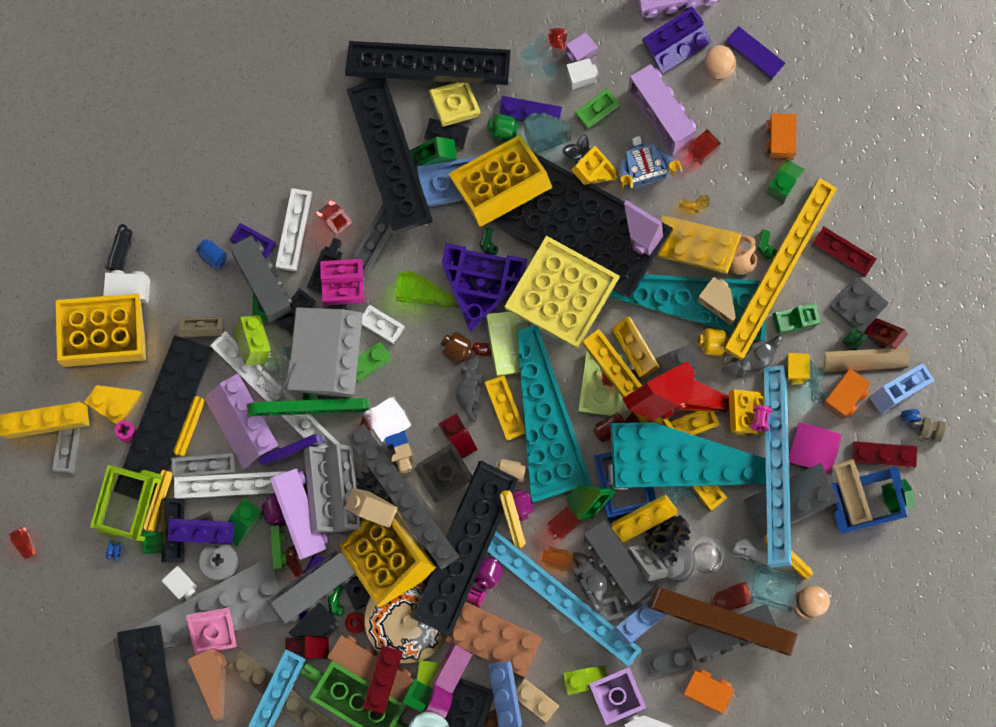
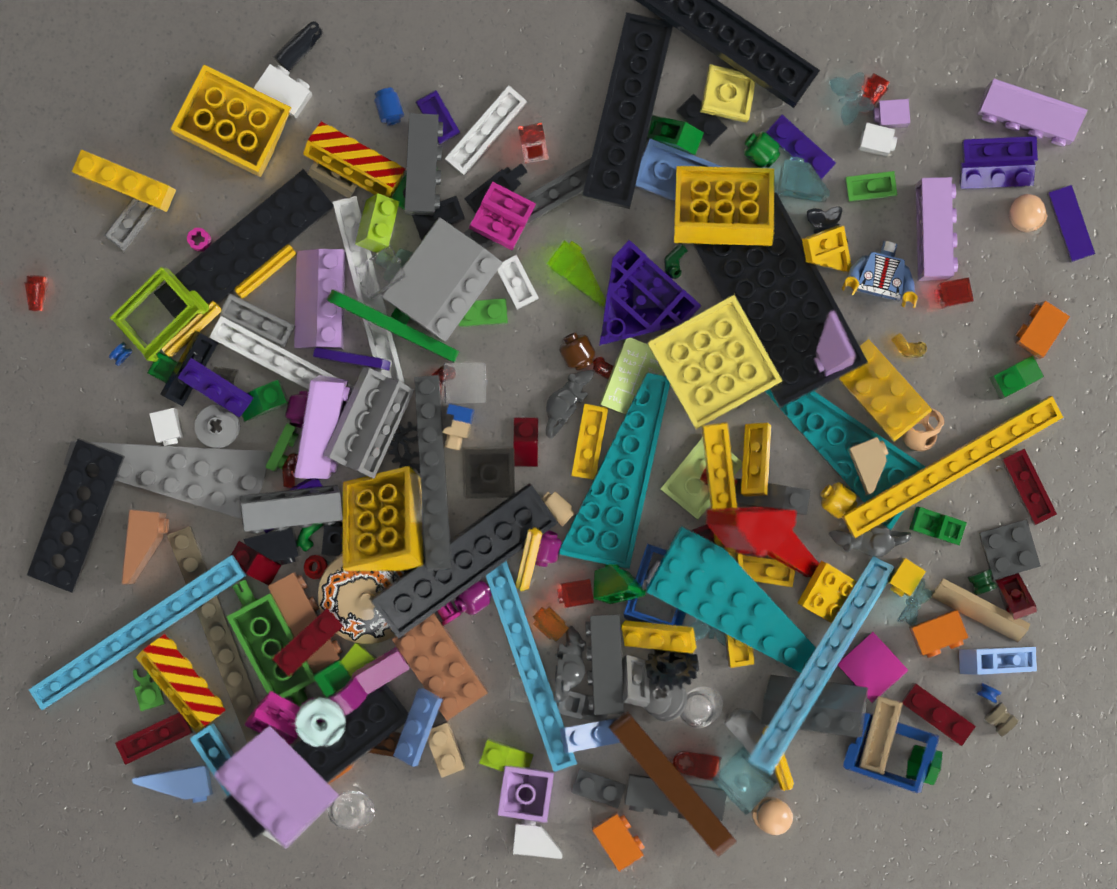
camera: 30 degrees right, 10 degrees up
yellow wing [84,385,143,425] -> none
bright pink tile [186,607,237,655] -> none
tan slope [345,488,398,527] -> none
clear red cone [593,412,625,442] -> none
dark pink bush [750,405,772,432] -> none
green arm [757,230,777,259] -> none
none -> yellow brick [303,121,406,198]

